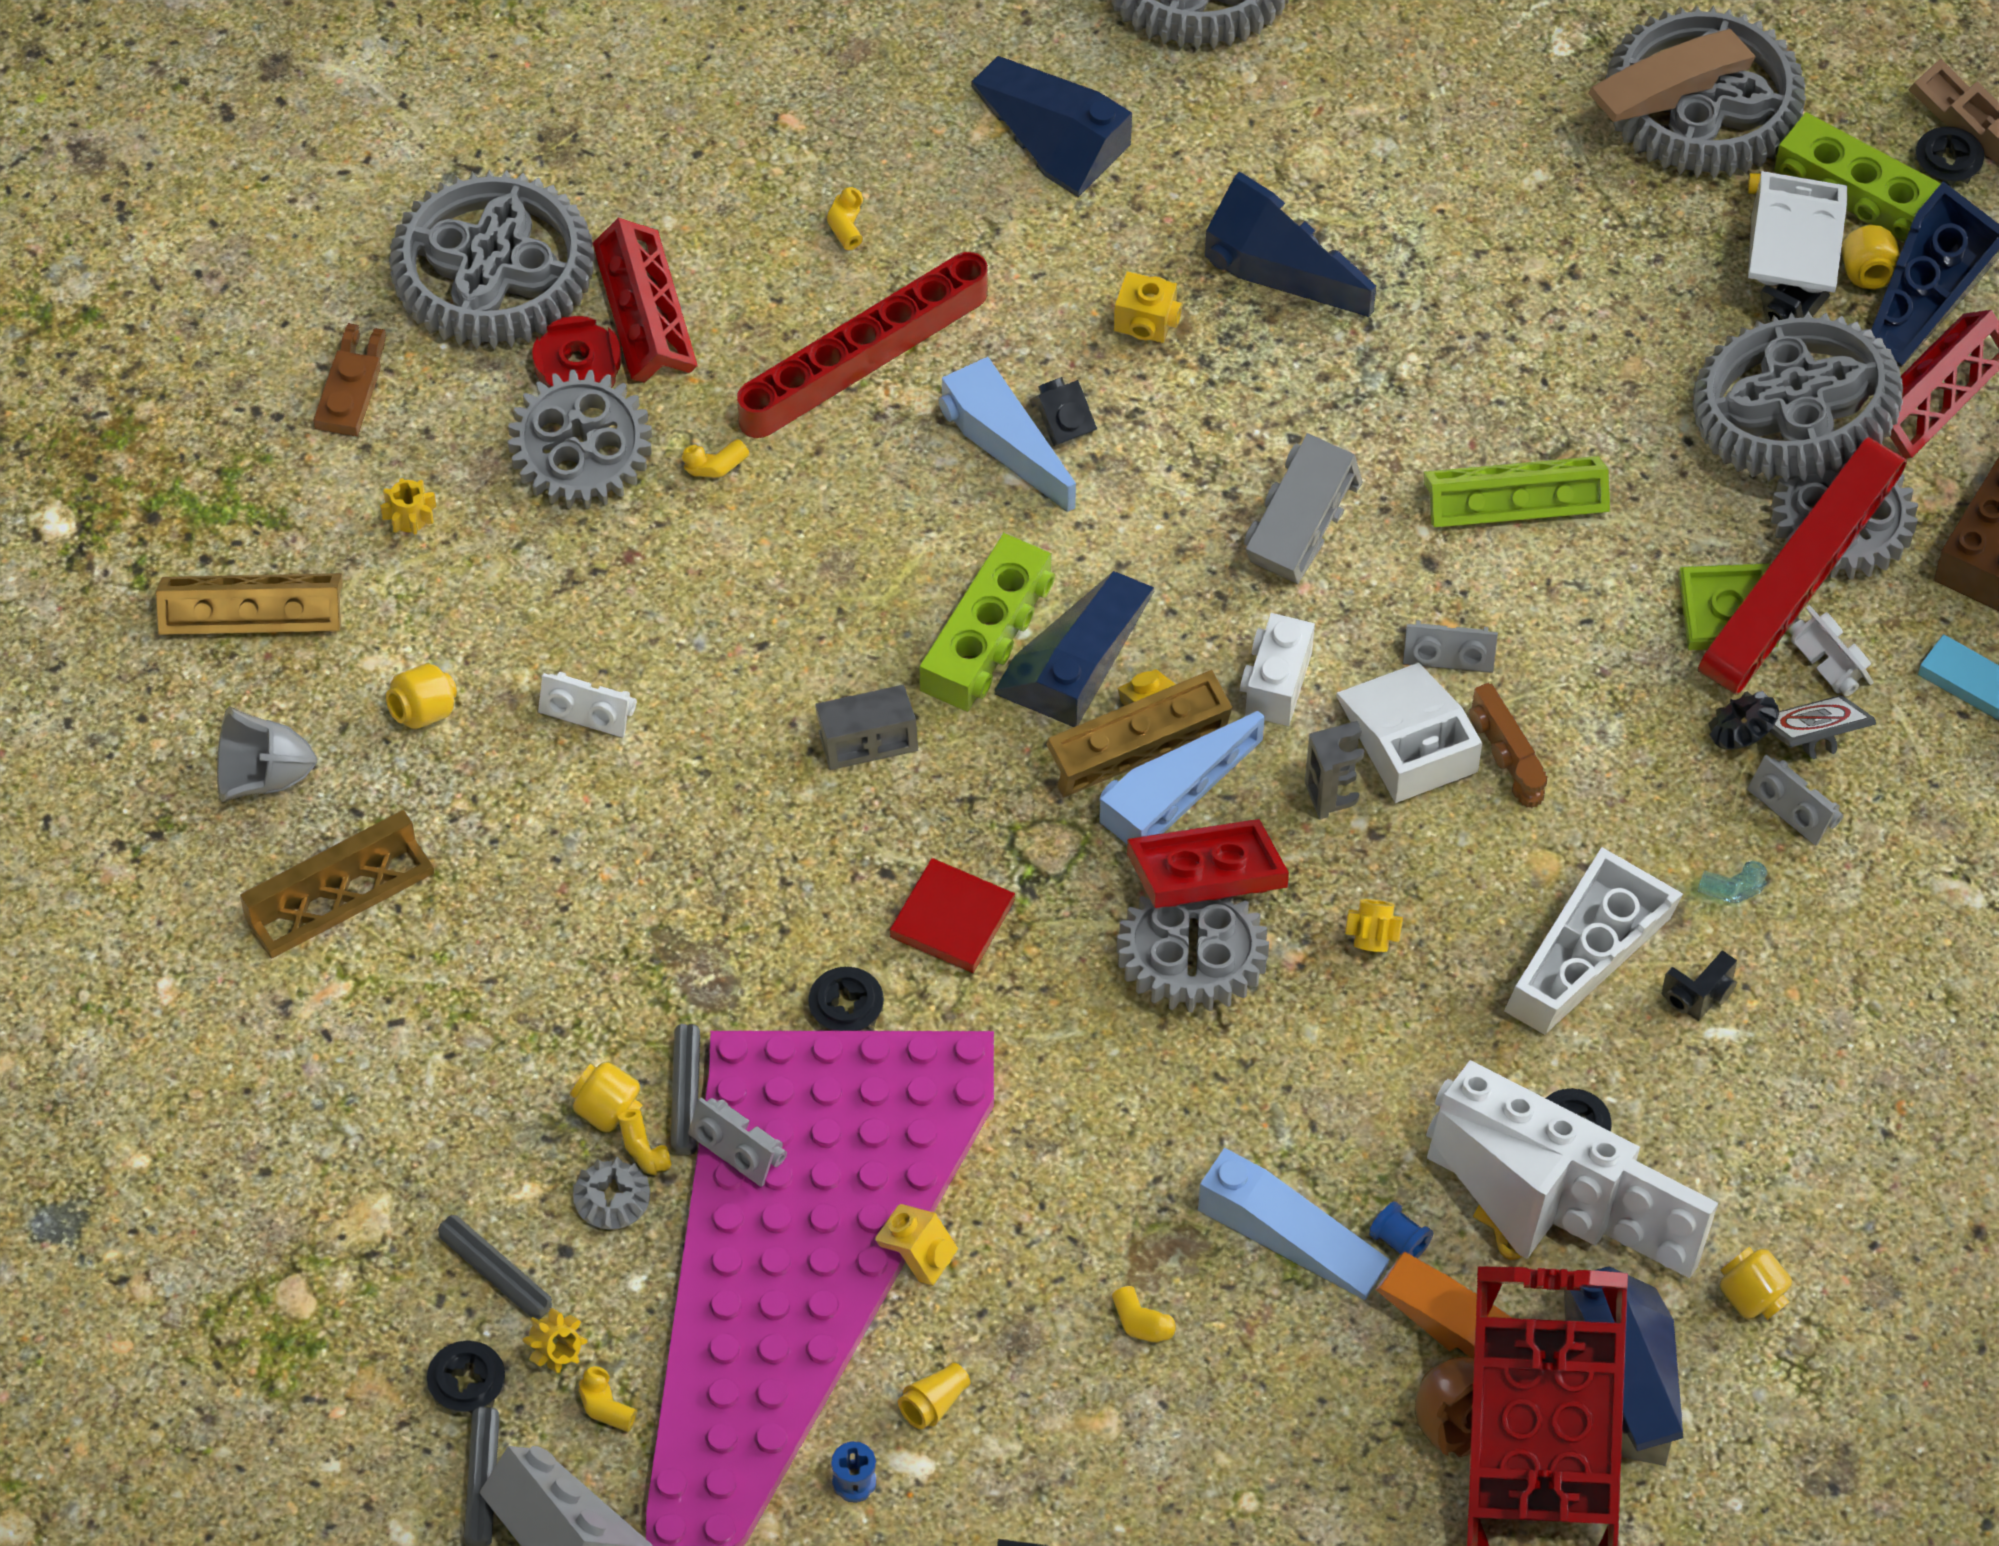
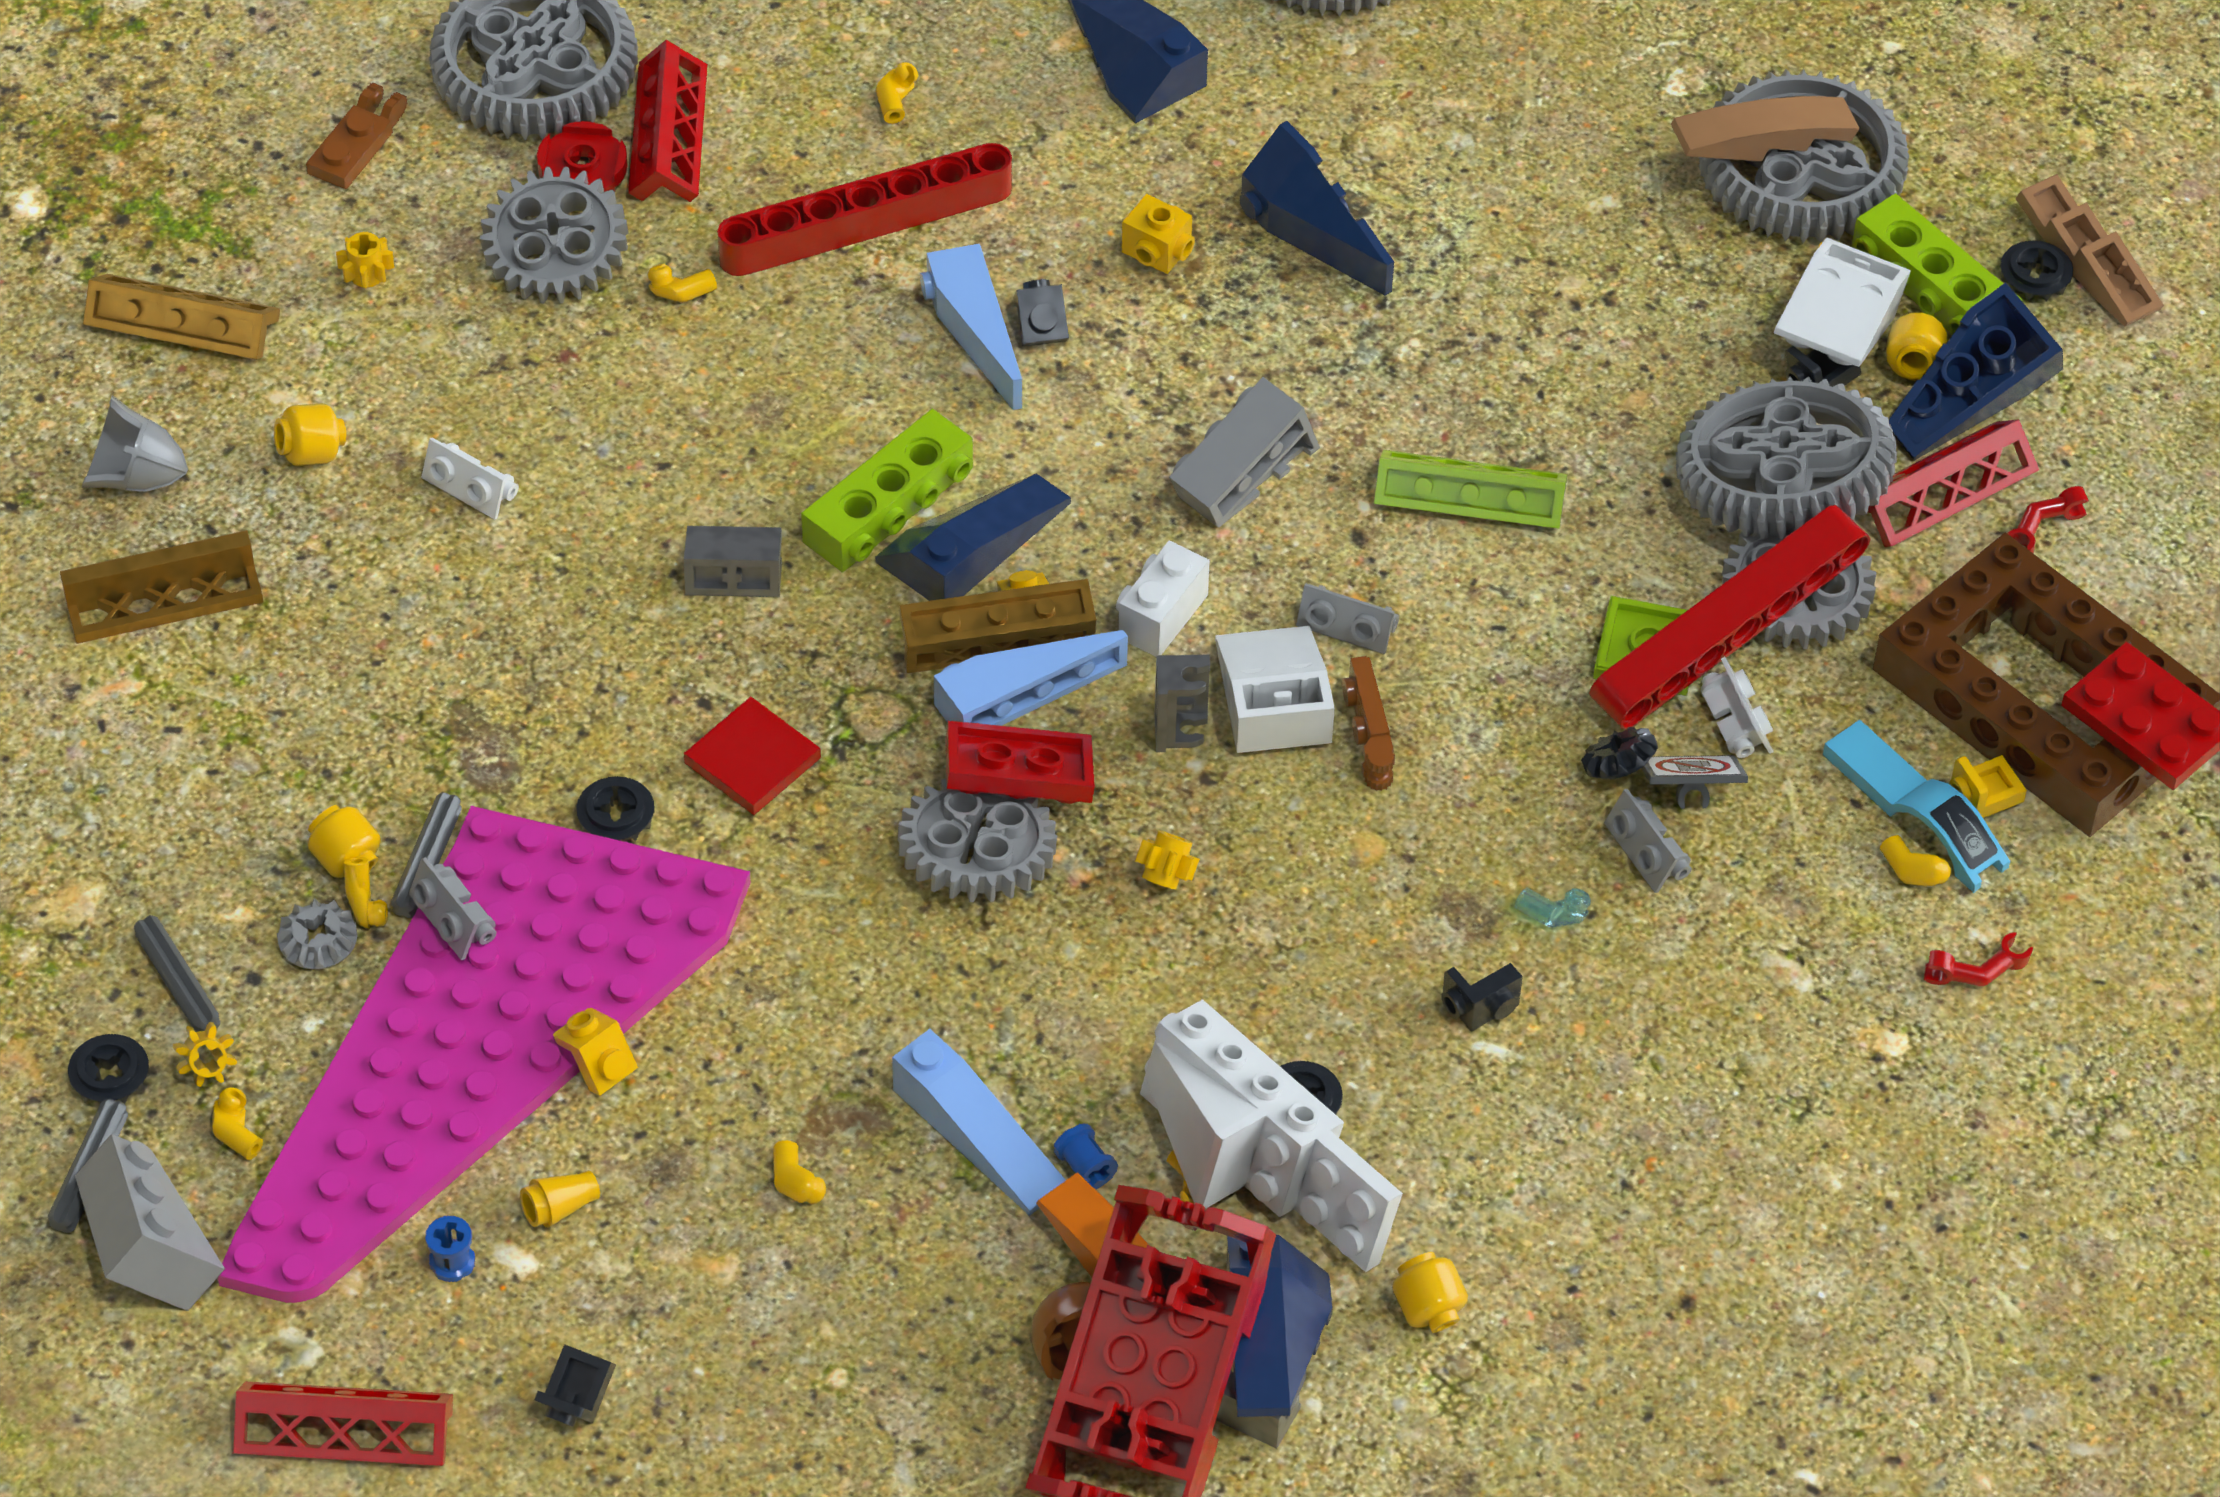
camera: 15 degrees right, 5 degrees down
white wedge [1504,847,1683,1035] -> none

